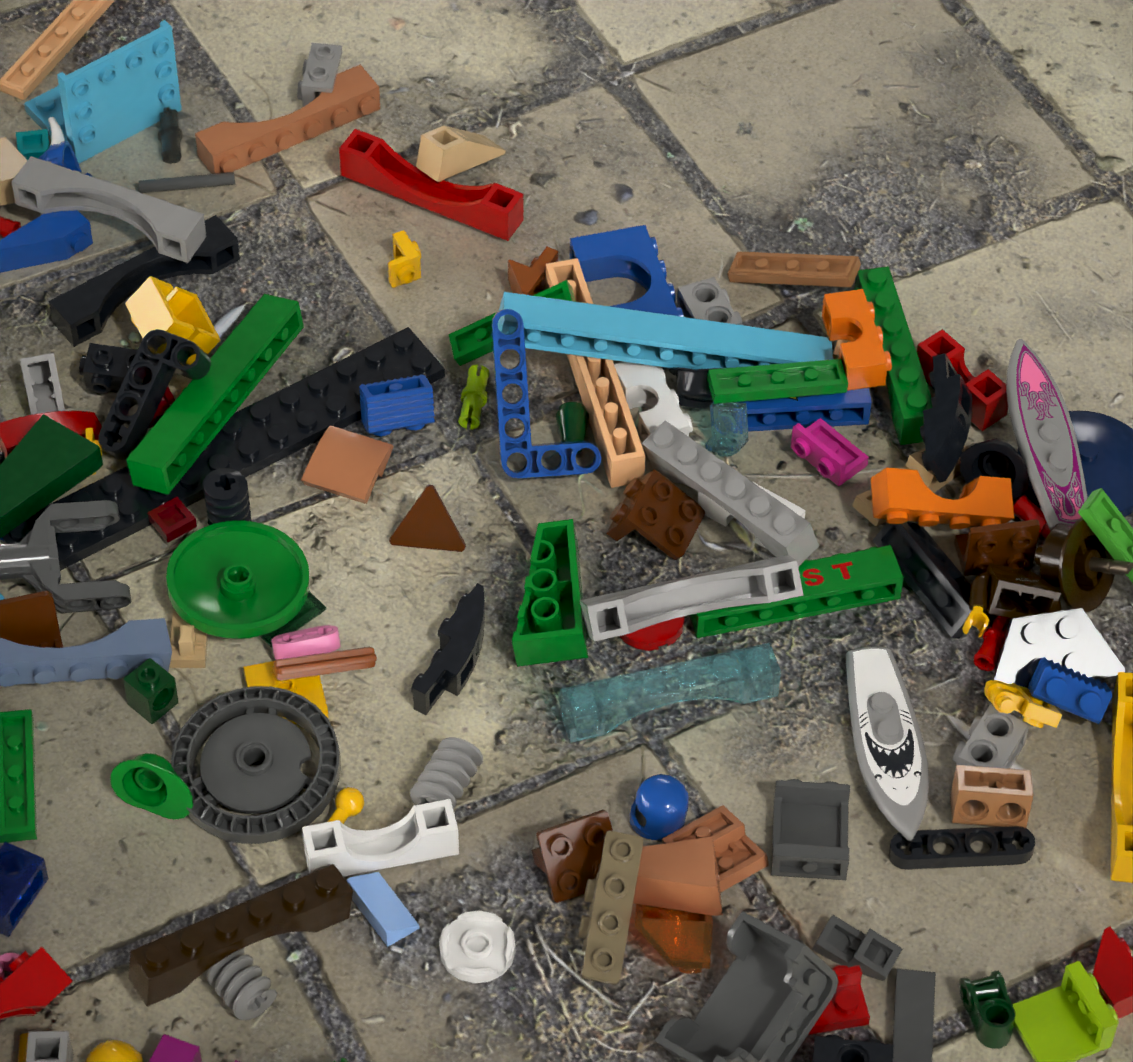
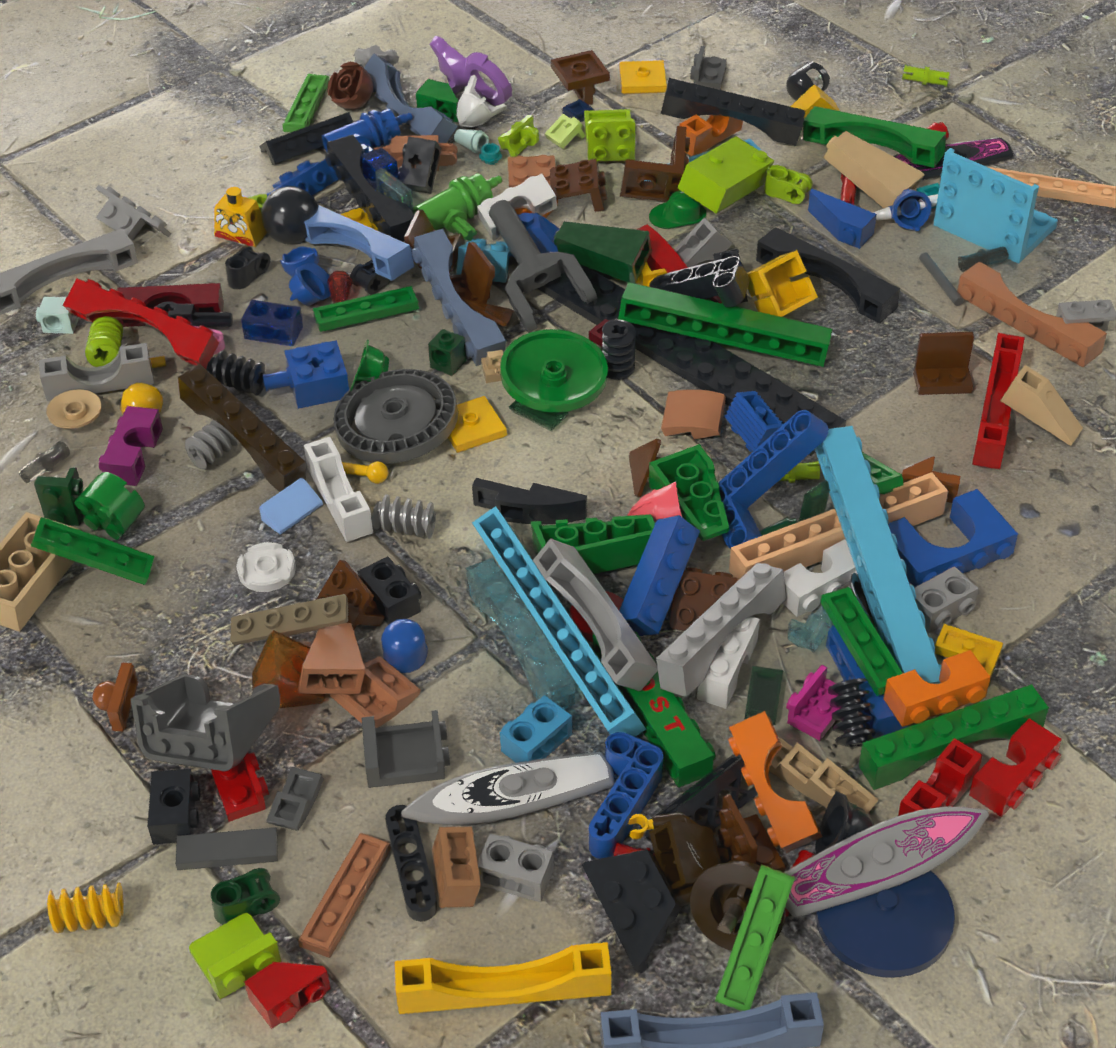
camera: 80 degrees right, 5 degrees down
light grey arch [12,156,206,263] -> none
bright pink beam [271,625,341,660] -> none
dark orange axle [273,647,377,681] -> none
yellow bracket [388,230,421,288] -> none
medium nougat tile [727,252,861,287] -> none
black slope [920,353,972,483] -> none
yellow plate [984,680,1062,728] -> none
blue brick [1028,657,1113,724] -> none
none -> black piece [206,350,265,396]
none -> blue brick [262,340,349,409]
none -> nougat tile [298,833,391,958]
none -> black brick [357,556,422,625]
none -> reddish brown piece [463,299,514,327]
none -> medium azure brick [472,506,646,737]
none -> dark azure brick [500,695,572,763]
none -> blue beam [589,732,663,859]
none -> blue brick [619,515,700,636]
none -> coral helmet [627,482,682,523]
none -> green wedge [649,444,729,541]
none -> clear green tile [744,666,783,725]
none -> clear green tile [798,480,830,522]
none -> black piece [828,678,875,747]
none -> reddish brown bracket [913,332,974,395]
none -> yellow plate [935,624,1003,677]
none -> red arch [969,718,1062,817]

